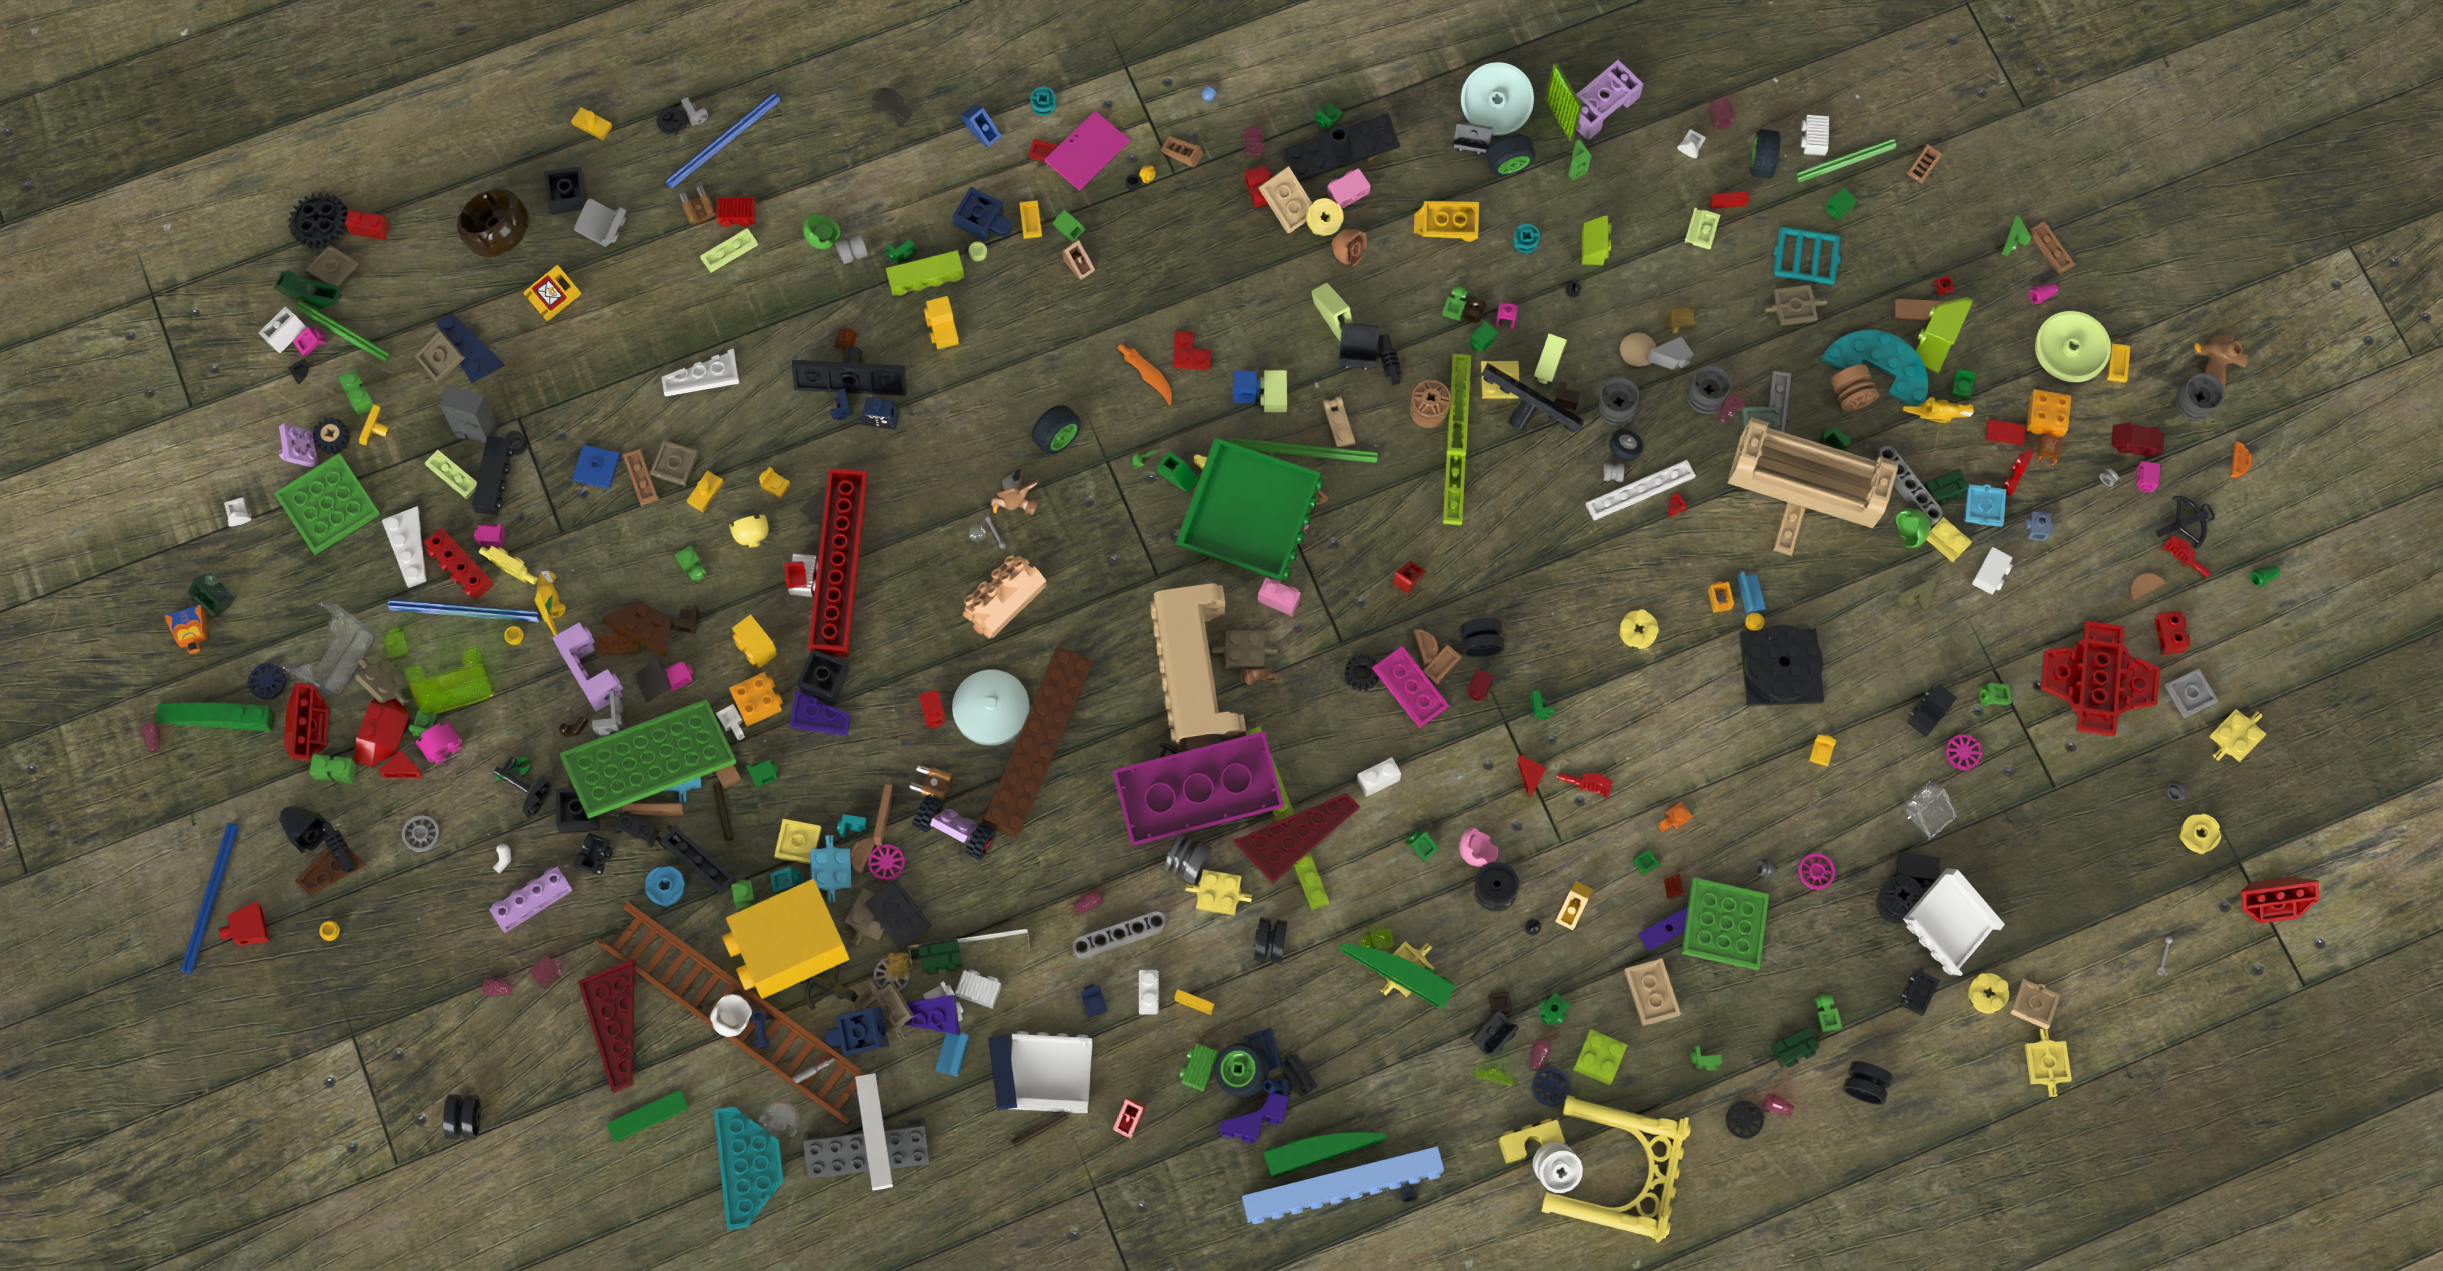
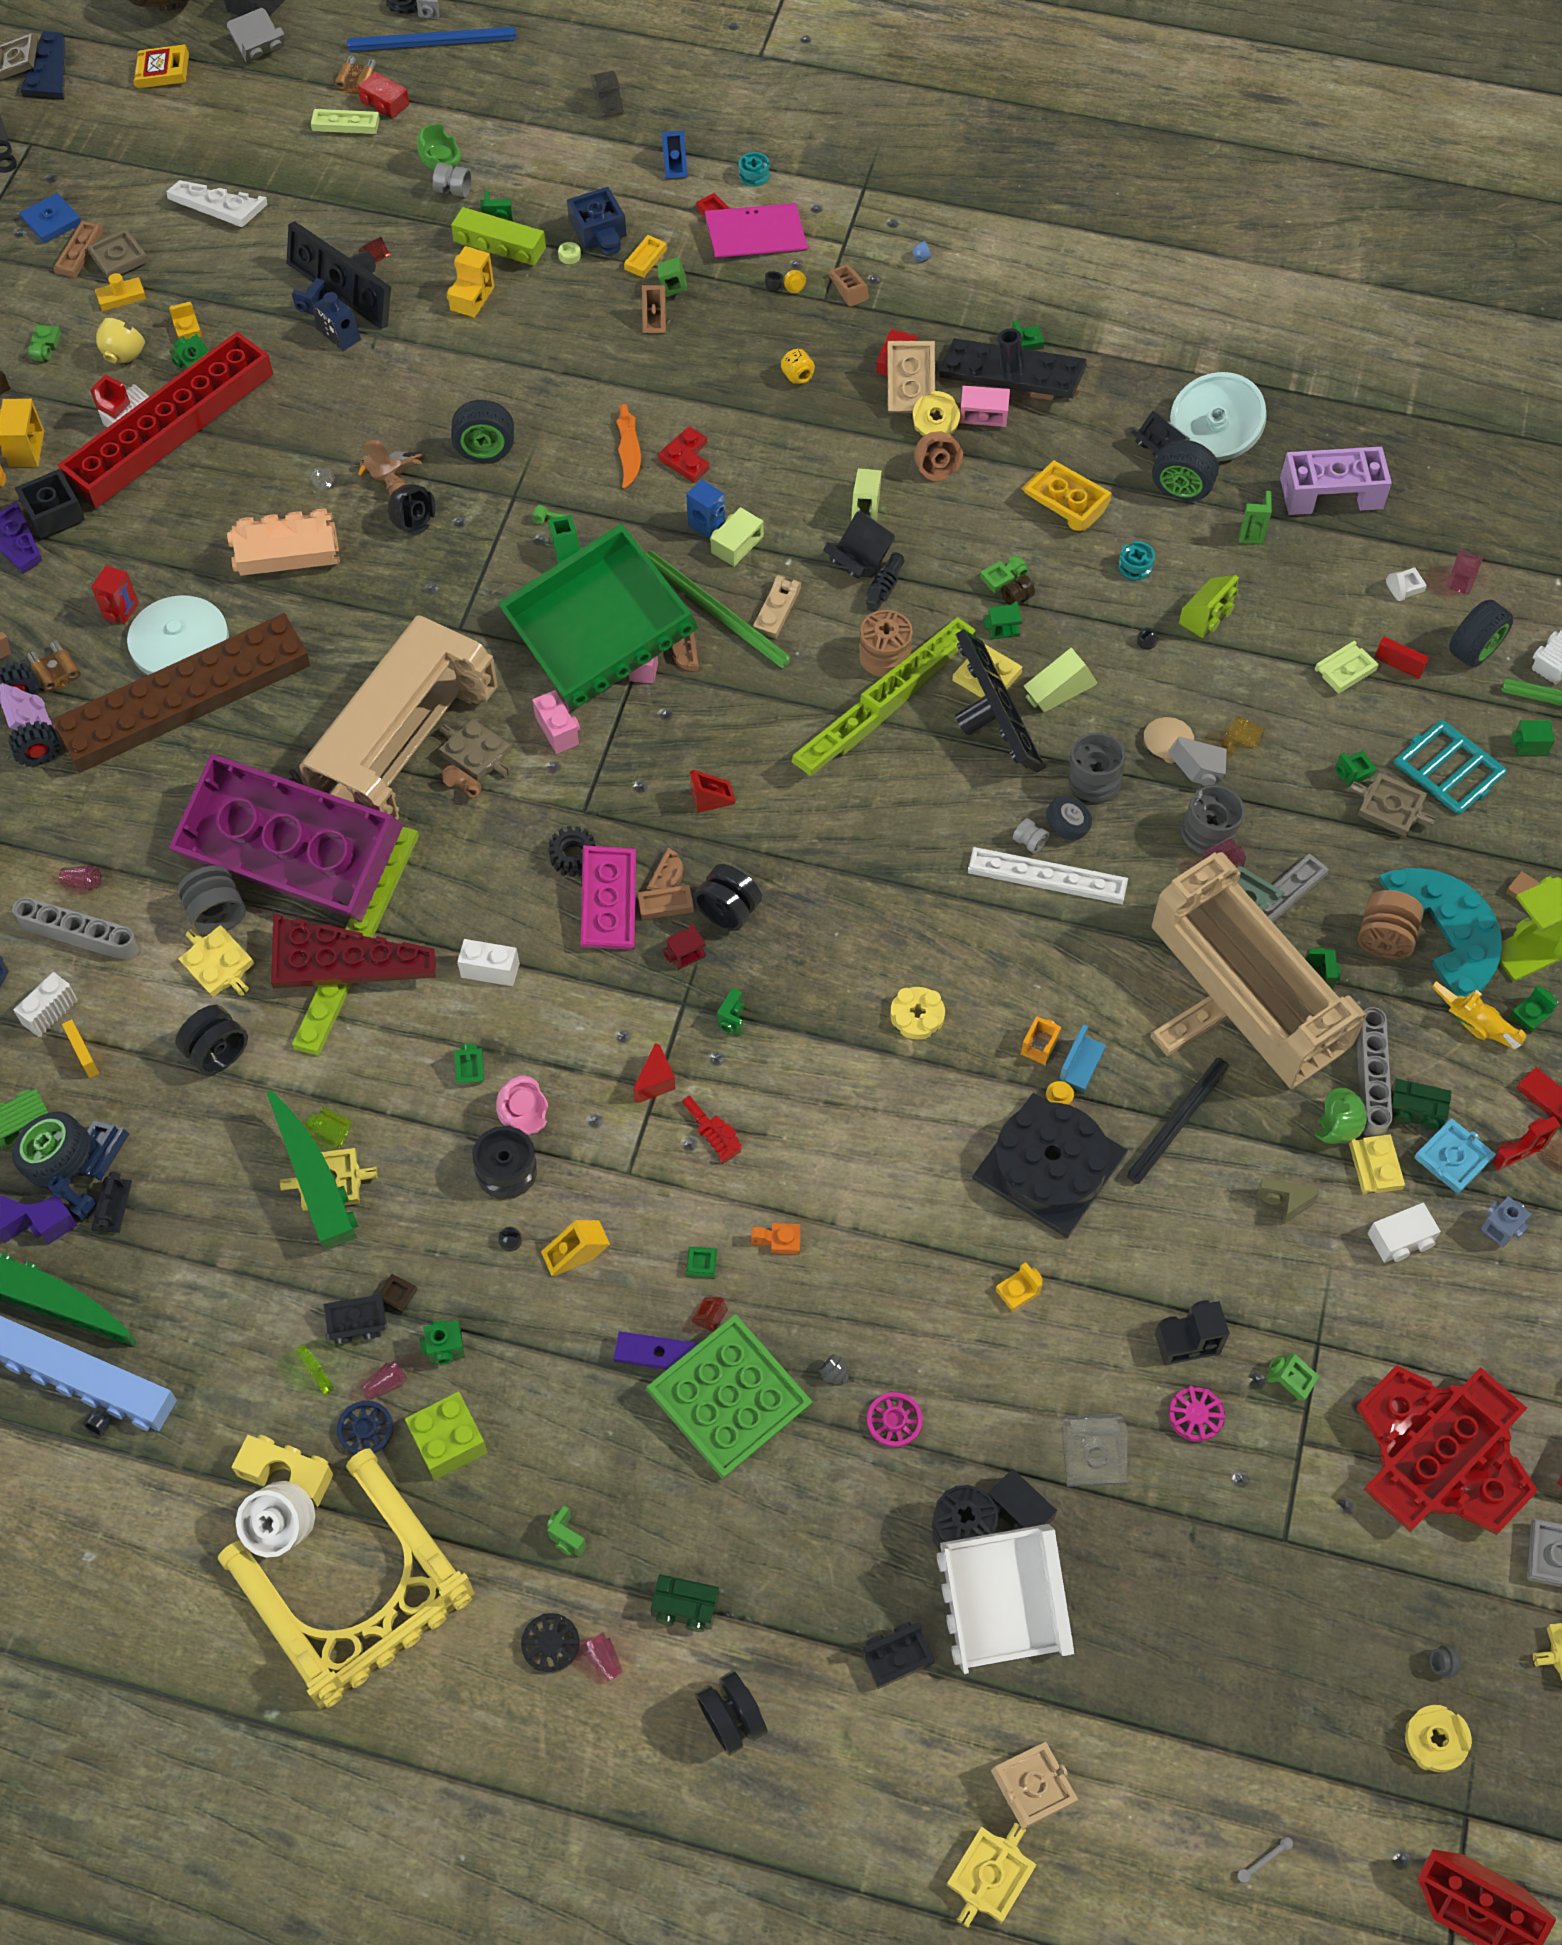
camera: 40 degrees right, 10 degrees down
light grey hinge [984,515,1006,549] -> none
clear pink bracket [1243,126,1264,157] -> none
dark pink window [1495,302,1518,329] -> none
clear neon green piece [1545,62,1582,141] -> none
dark brown panel [1555,381,1580,411] -> none
tan plate [1624,958,1681,1026] -> none
red tile [1668,491,1687,517] -> none
bright green plate [1815,993,1842,1032] -> none
light yellow plate [1968,973,2009,1014] -> none
none -> green brick [169,333,210,371]
none -> black cylinder [387,484,436,534]
none -> yellow head [781,349,815,384]
none -> black axle [1127,1057,1229,1184]
none -> green bracket [1335,750,1377,787]

